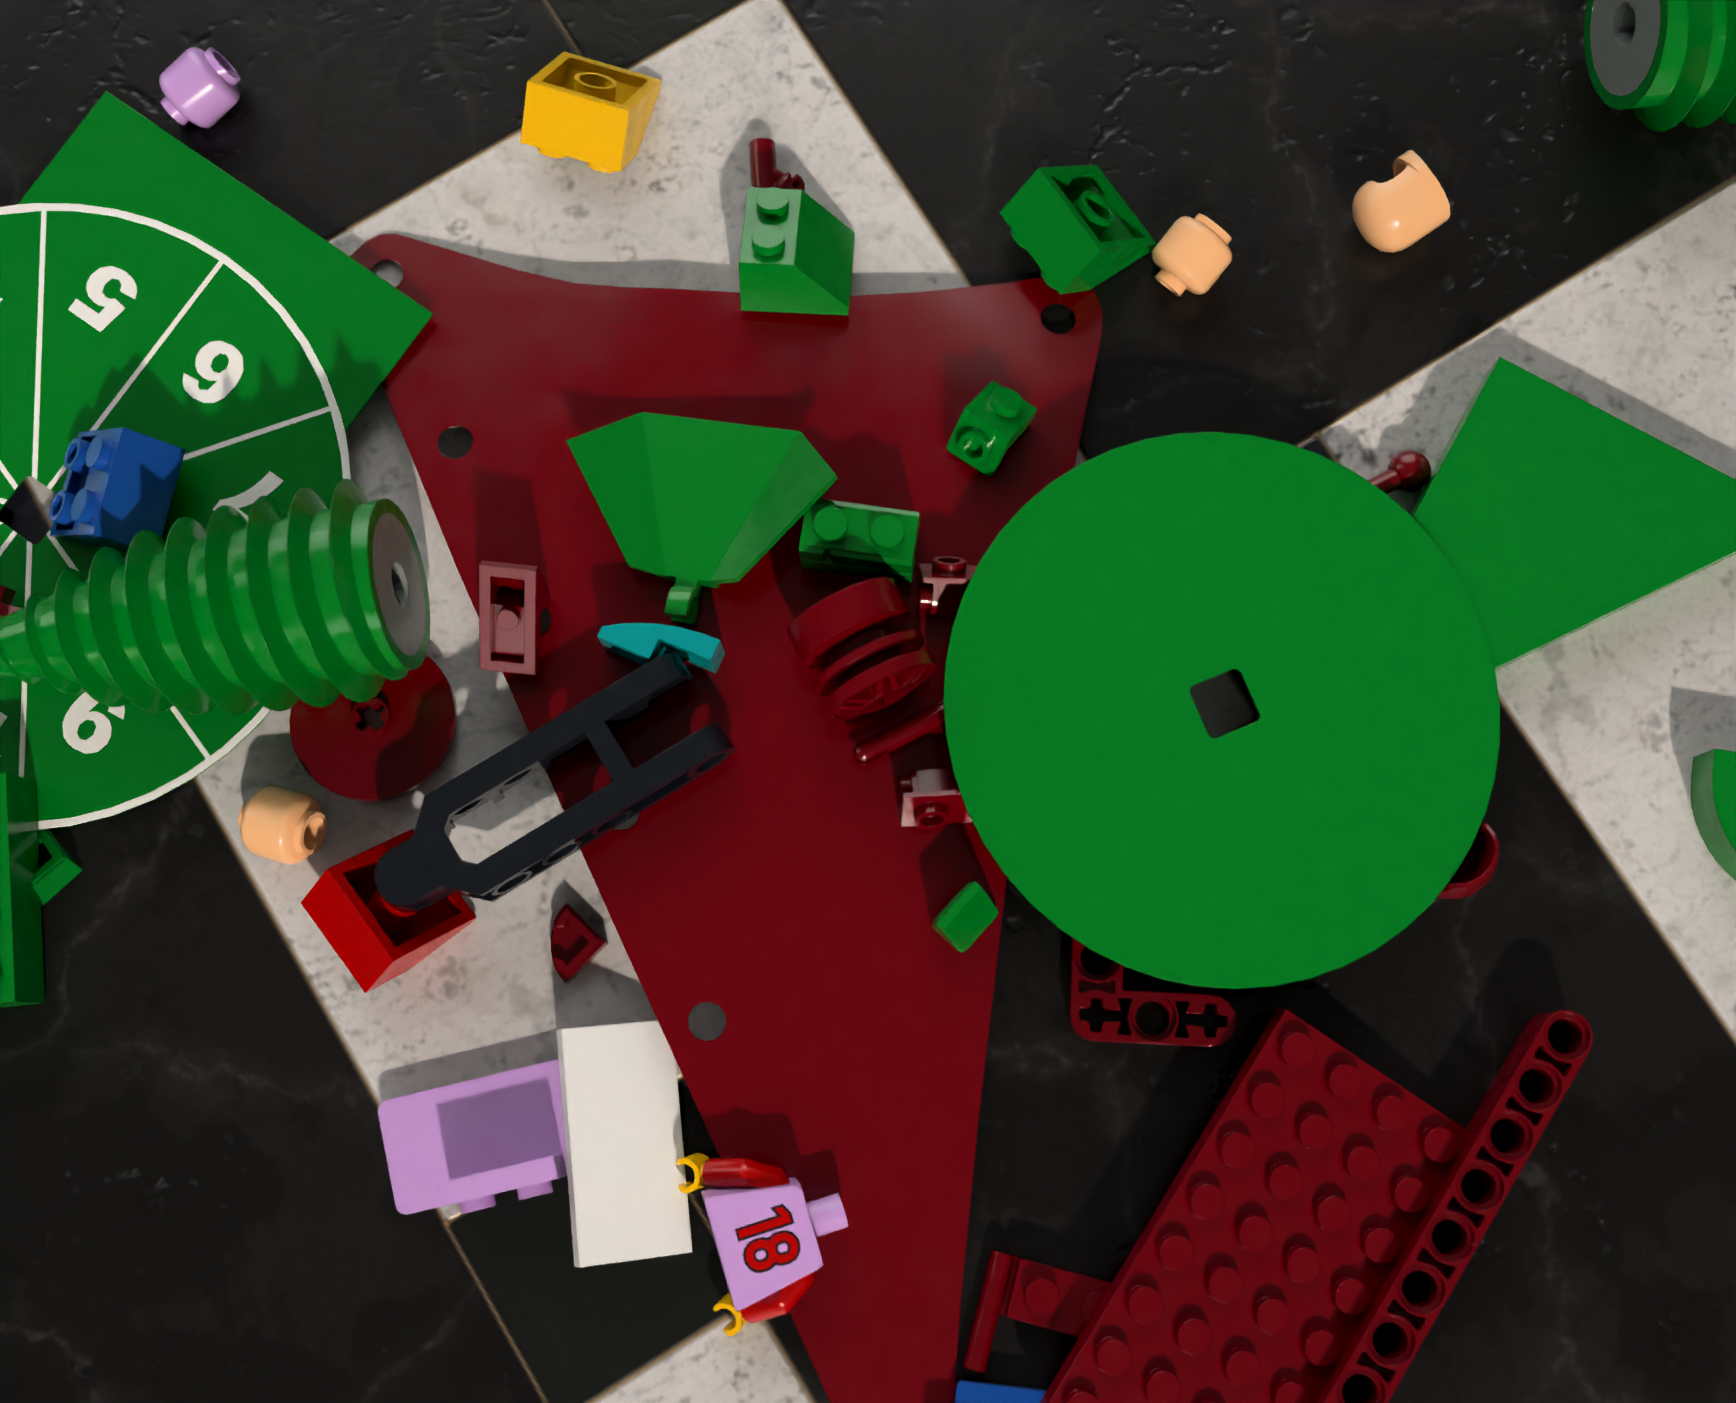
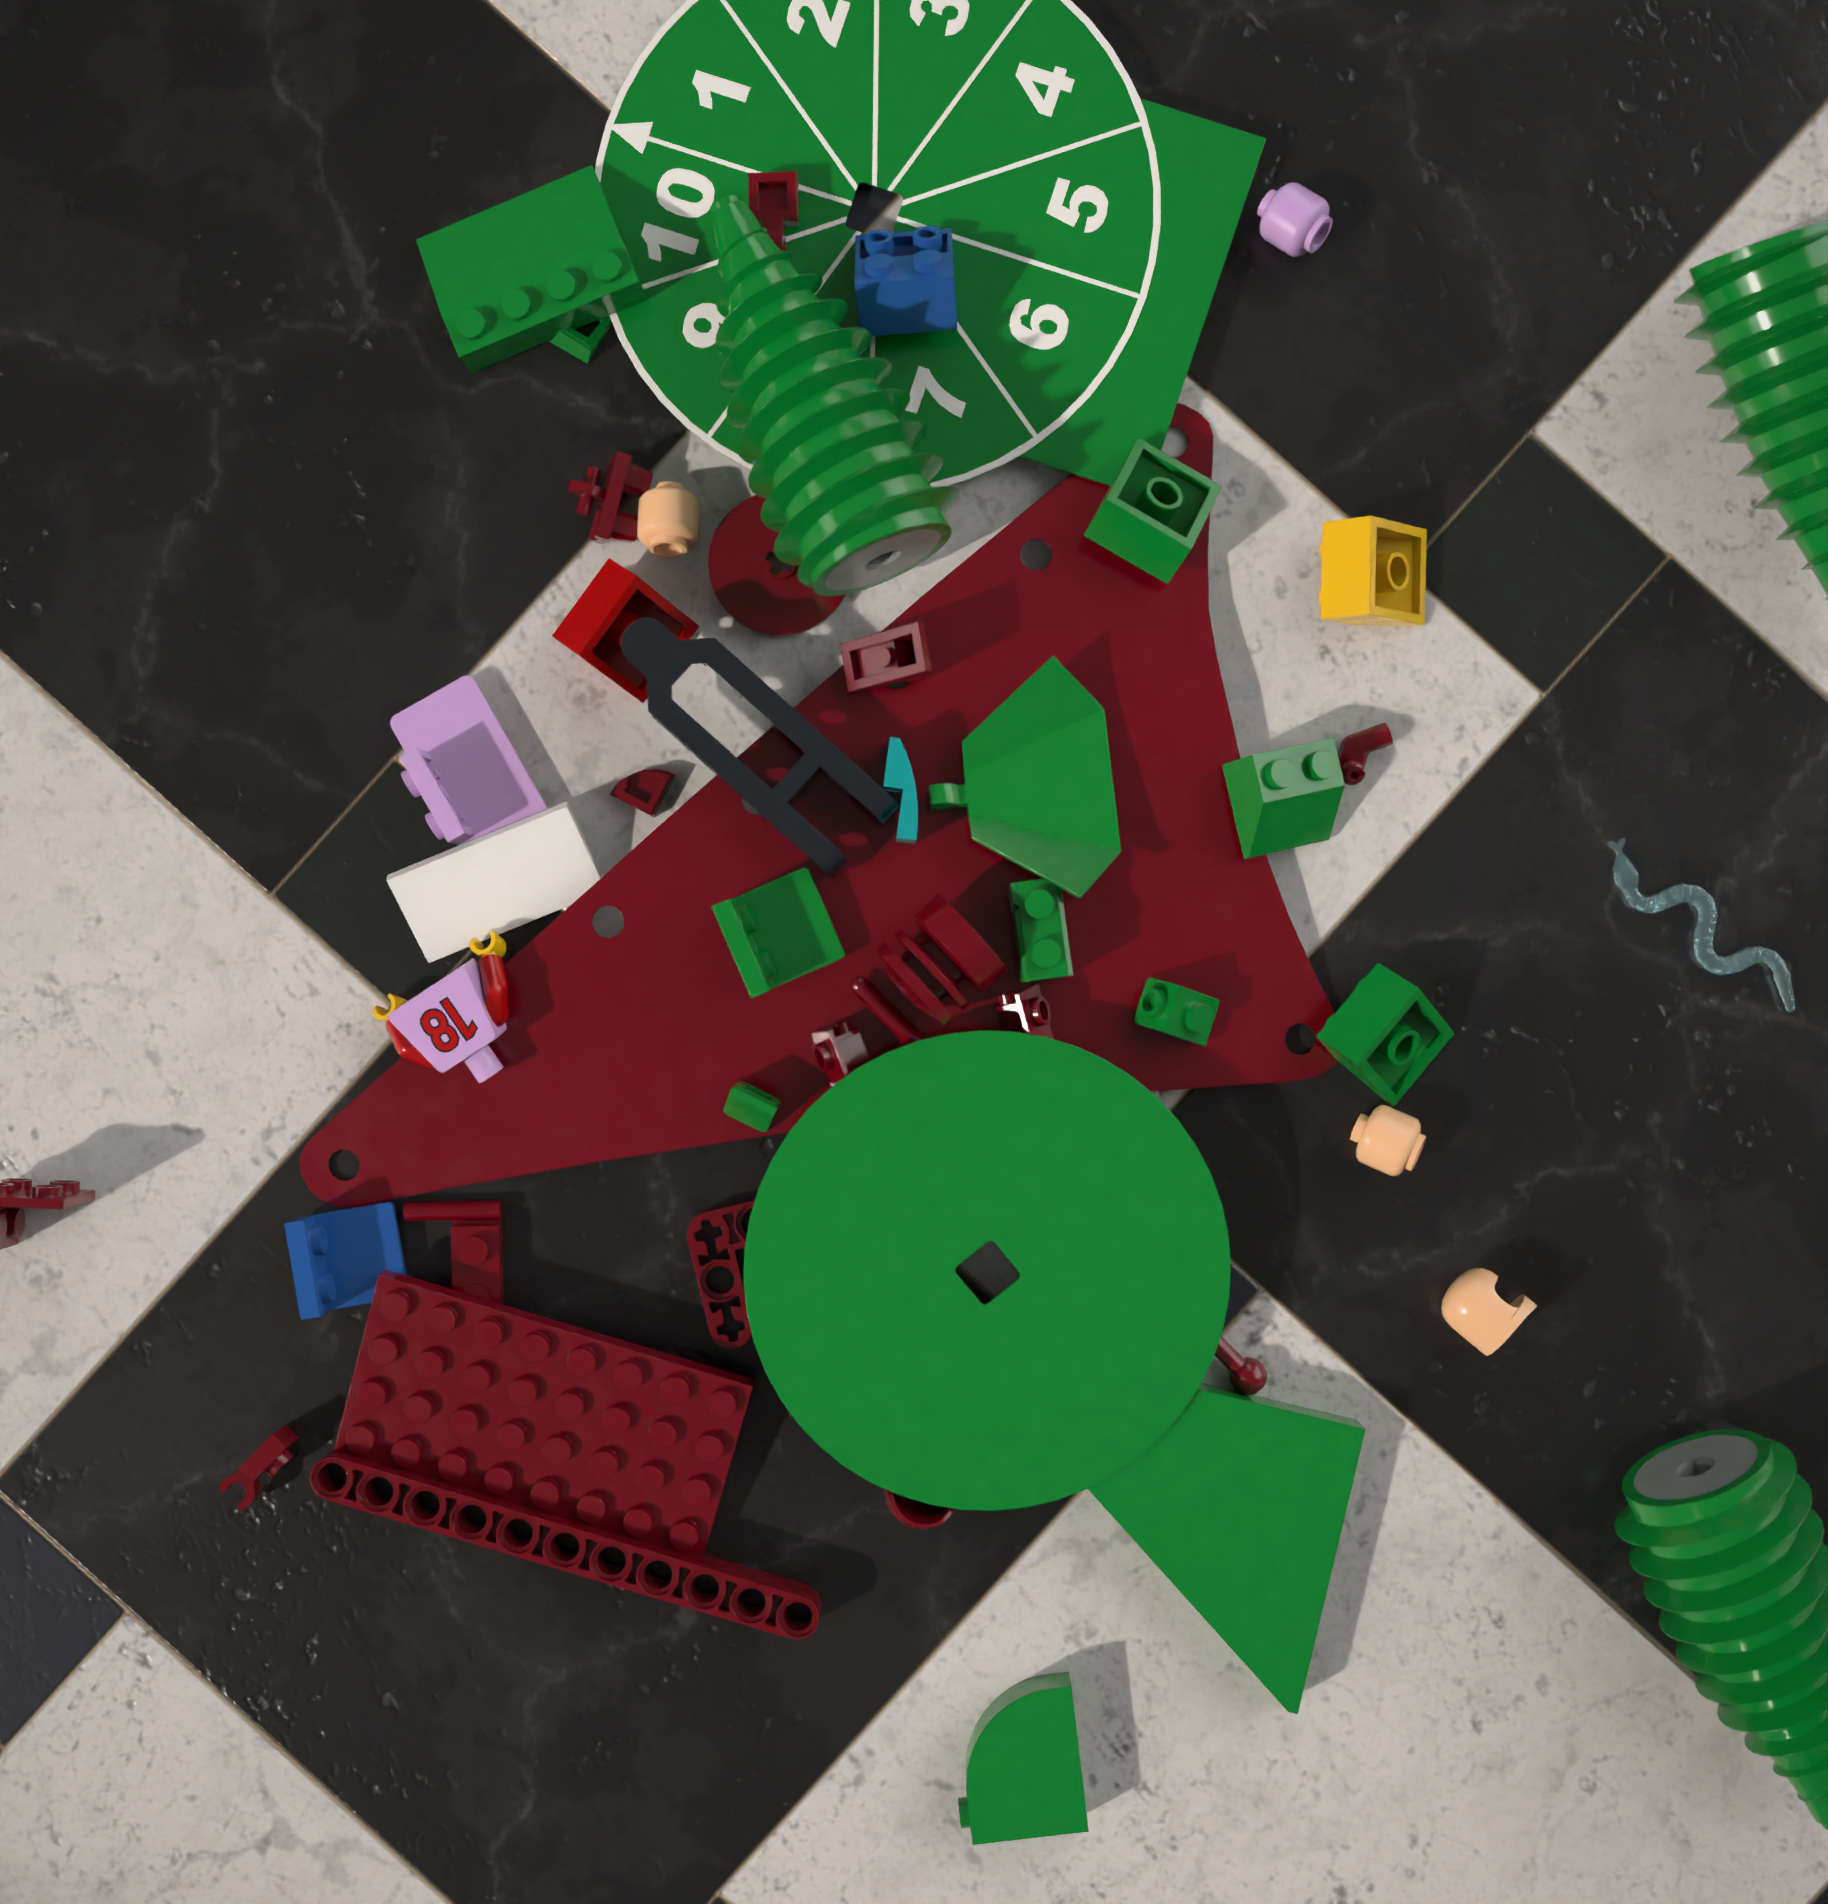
camera: 70 degrees right, 10 degrees up
none -> dark red hips [567,451,653,544]
none -> green bracket [711,868,845,998]
none -> green slope [1083,438,1222,584]

